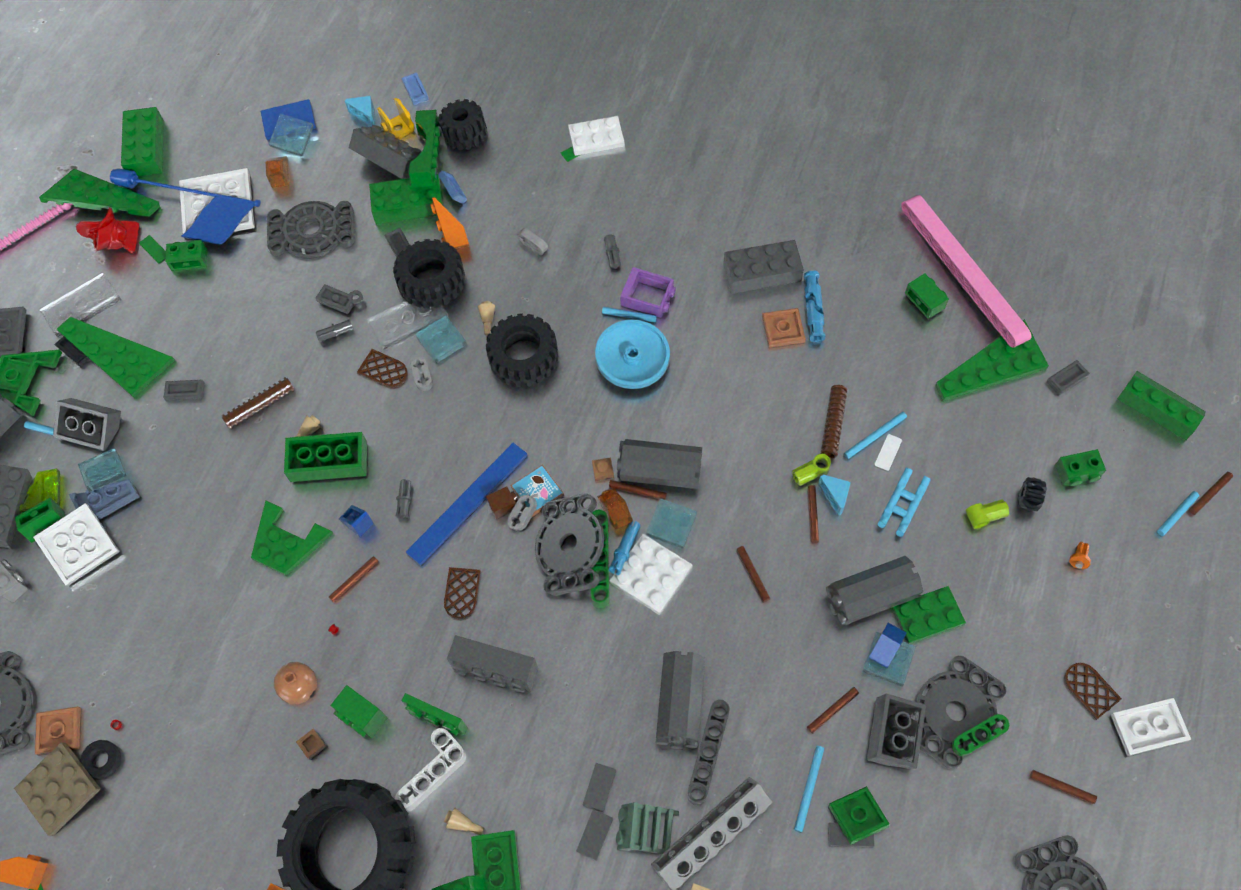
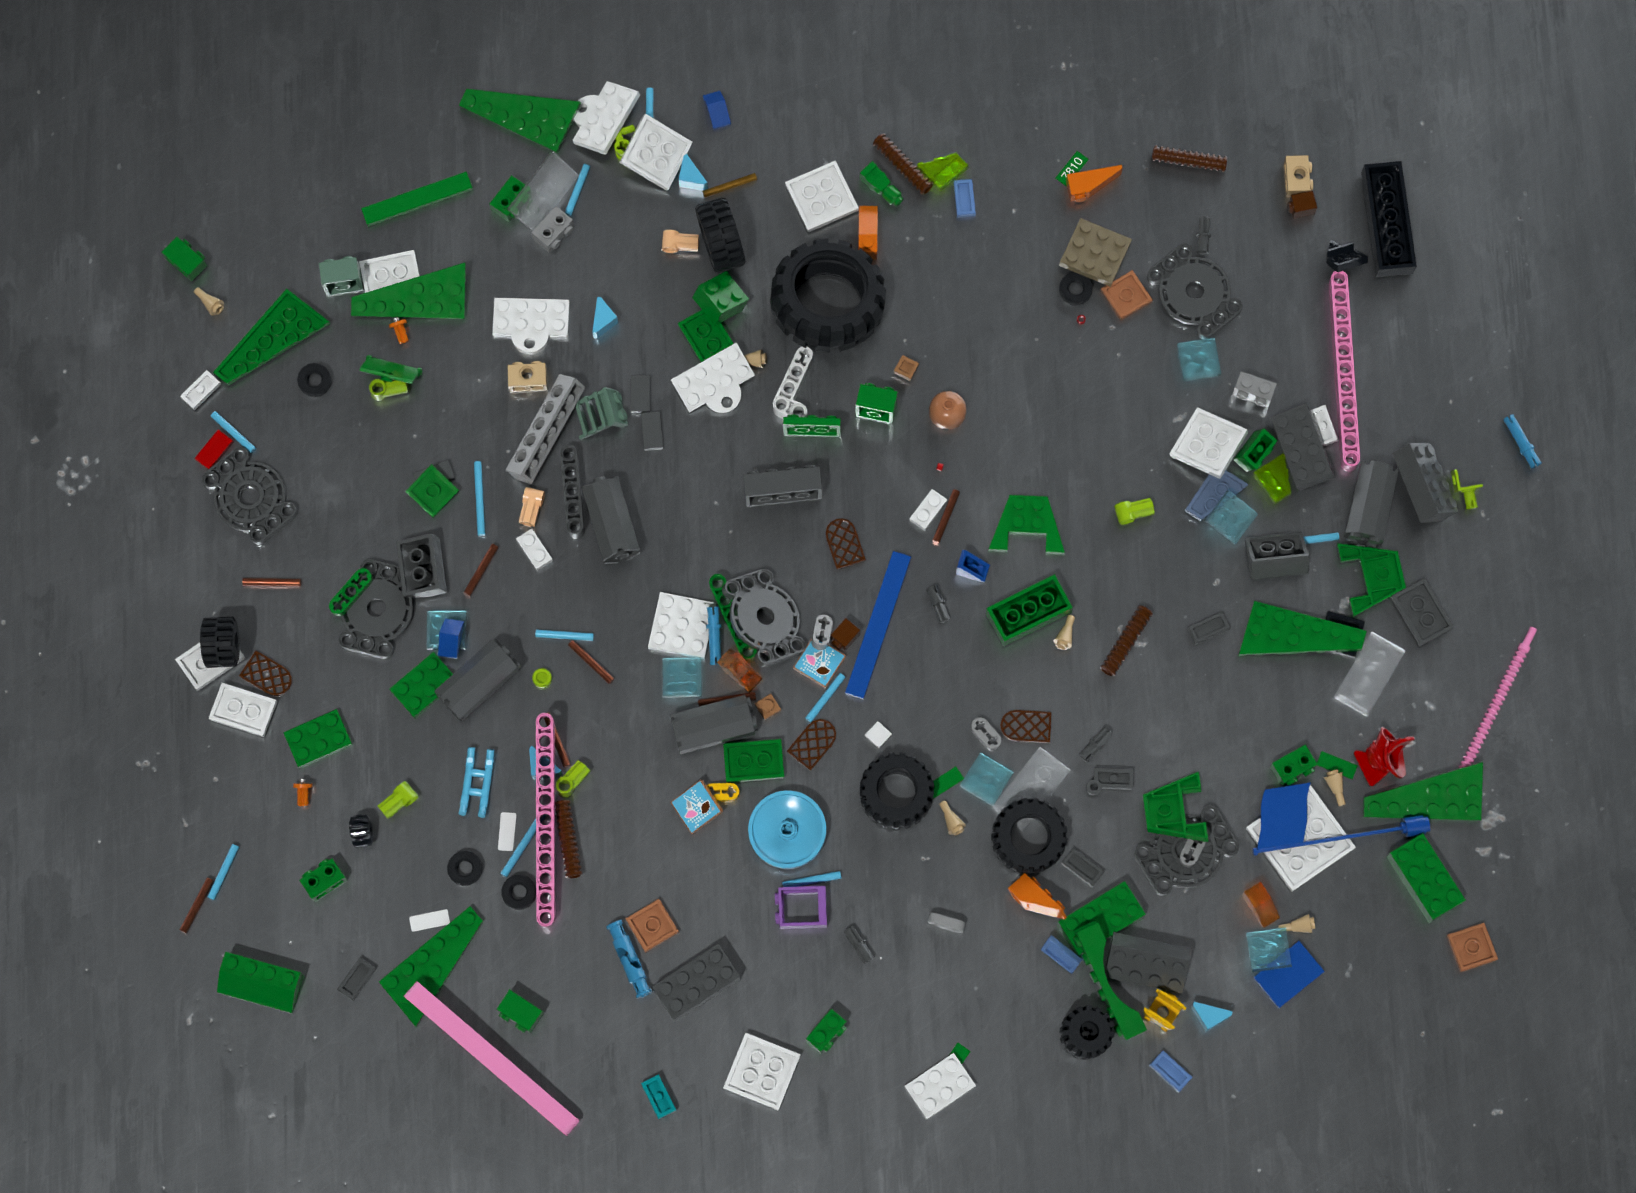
camera: 155 degrees right, 10 degrees up
none -> black wheel [200,616,240,668]
none -> white plate [208,683,277,737]
none -> green plate [283,709,352,768]
none -> white sticker [409,909,450,932]
none -> black tyre [447,851,482,886]
none -> black tyre [501,875,536,910]
none -> white plate [516,529,553,571]
none -> light nougat piece [519,487,545,527]
none -> lime tile [532,668,552,689]
none -> medium azure bar [535,630,594,641]
none -> bright pink beam [536,713,556,927]
none -> teal plate [641,1074,677,1119]
none -> tile [670,780,724,834]
none -> white plate [671,343,755,413]
none -> yellow beam [706,783,740,802]
none -> green plate [723,739,784,783]
none -> white plate [723,1033,801,1111]
none -> reddish brown window [787,719,836,771]
none -> medium azure bar [805,673,846,723]
none -> green brick [806,1009,847,1054]
none -> white tile [865,721,892,749]
none -> white plate [910,489,947,531]
none -> green sticker [933,766,964,799]
none -> lime piece [1114,498,1155,525]
none -> green wing [1143,772,1208,842]
none -> clear light blue plate [1177,338,1221,381]
none -> light grey beam [1179,839,1205,867]
none -> tan cone [1278,914,1316,933]
none -> tan cone [1324,770,1346,806]
none -> nougat tile [1446,923,1498,973]

